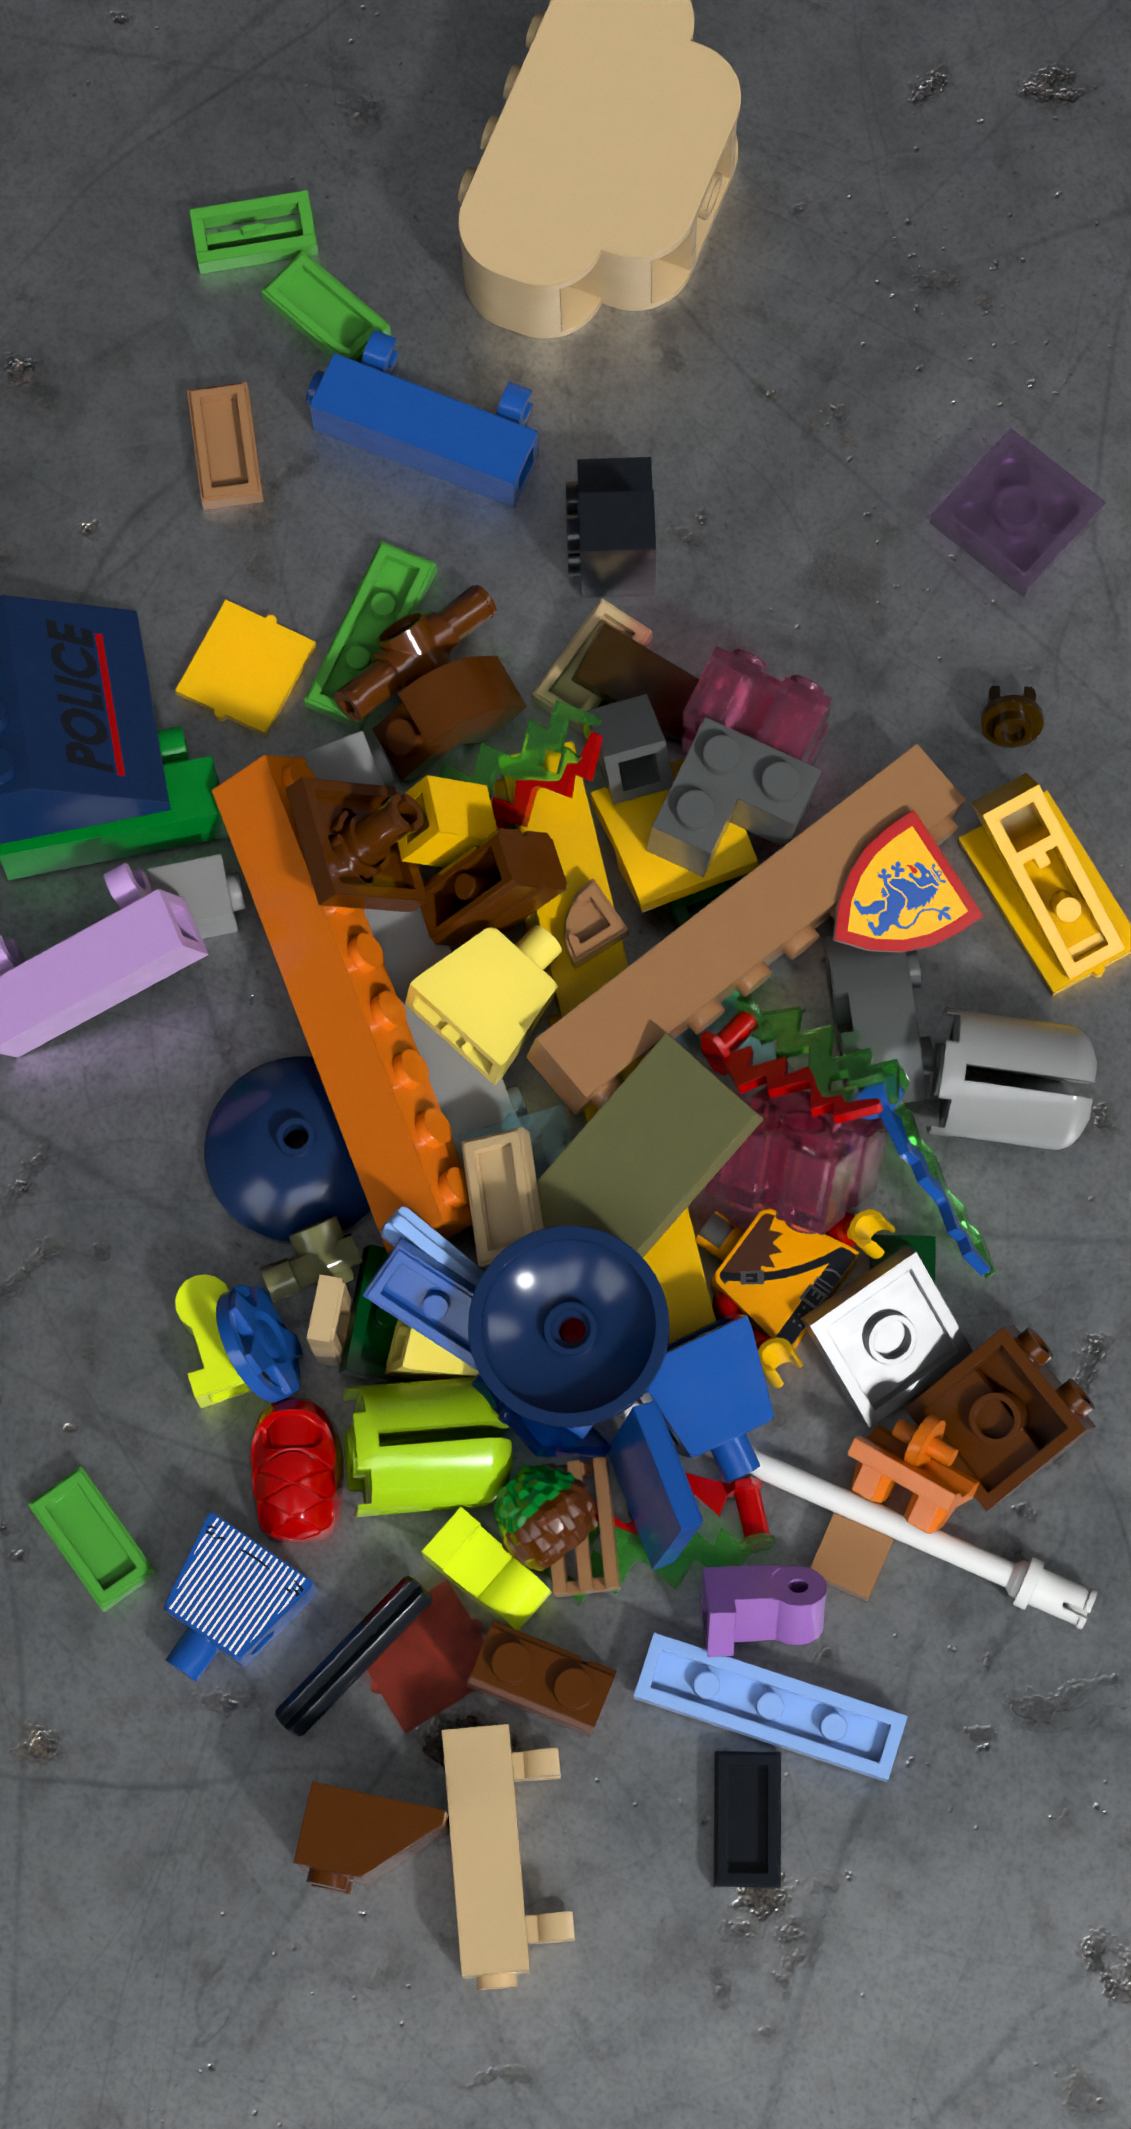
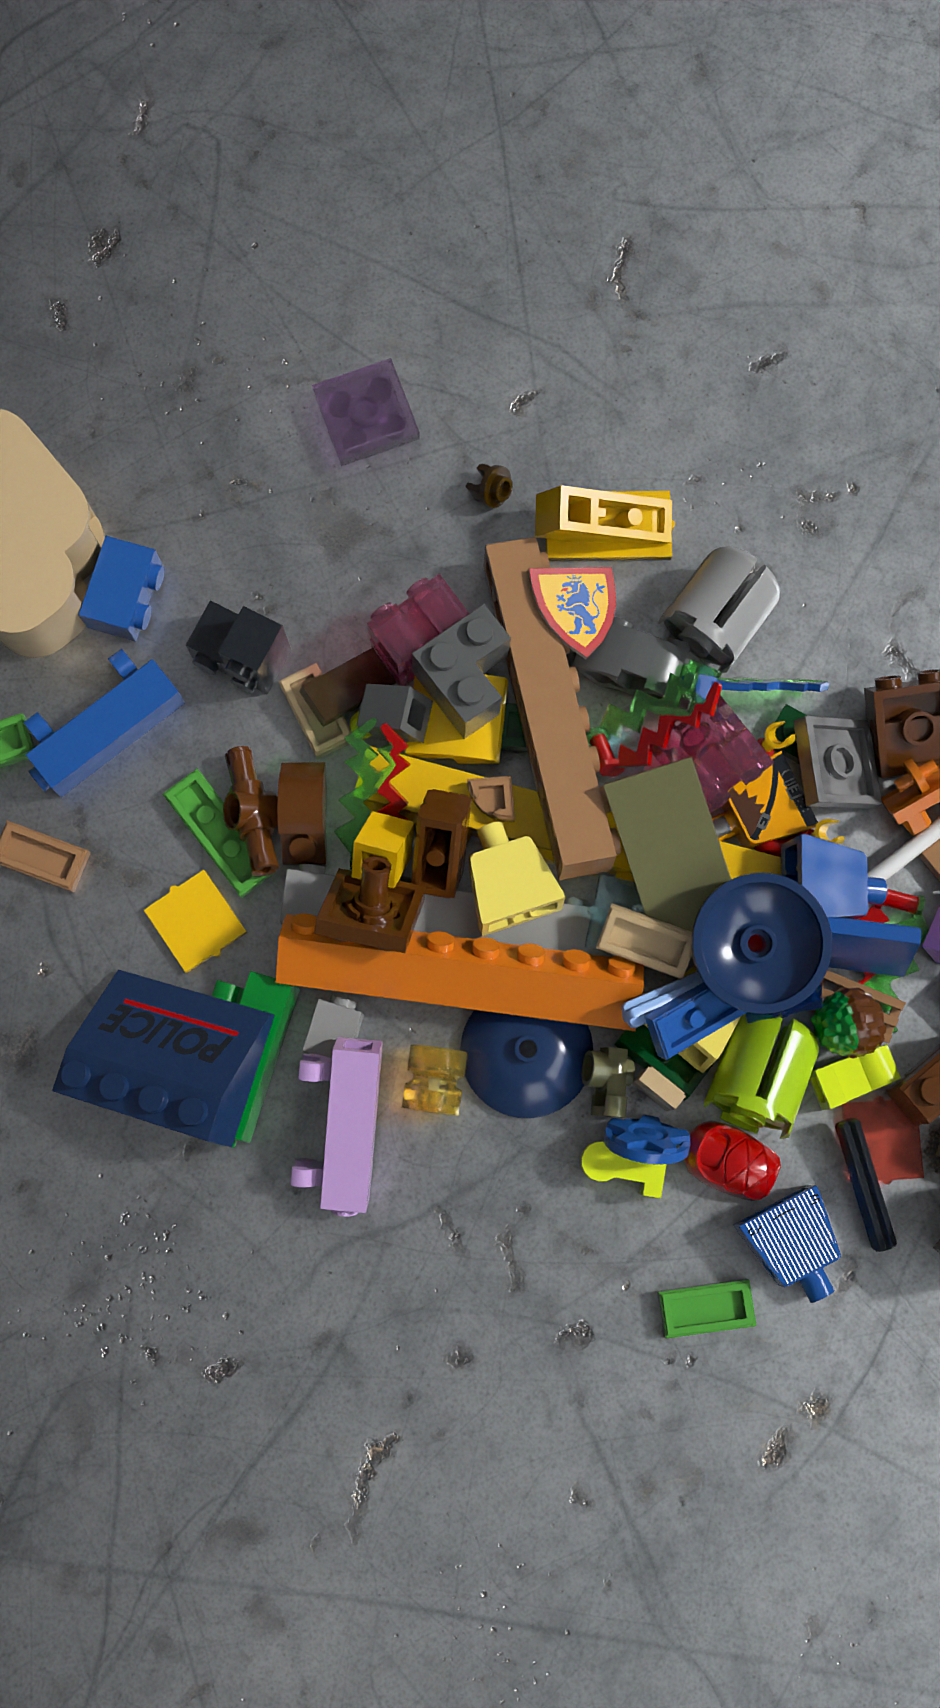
camera: 65 degrees left, 5 degrees up
none -> blue brick [79,536,165,642]
none -> clear yellow wheel [401,1045,468,1116]

